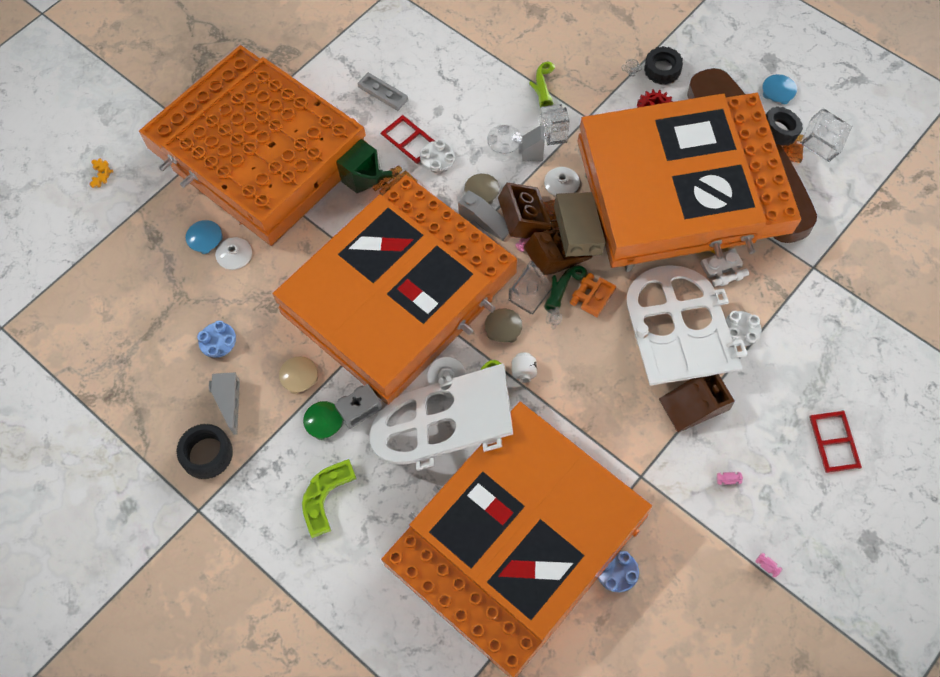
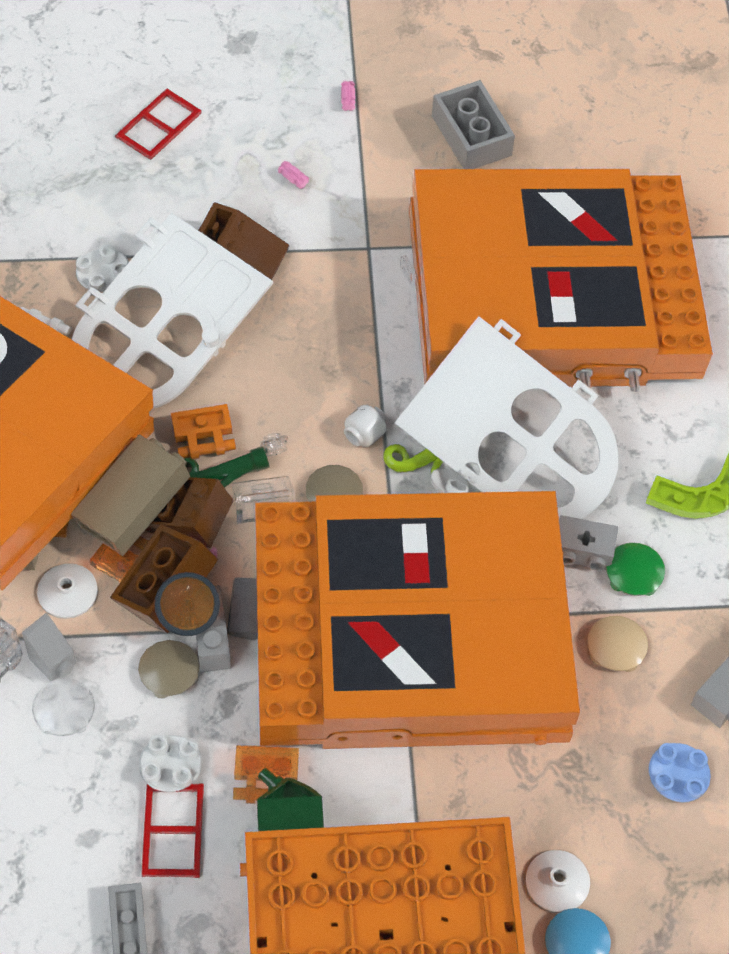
camera: 140 degrees left, 5 degrees down
none -> clear orange wheel [155,572,220,636]
none -> light grey brick [432,80,515,169]

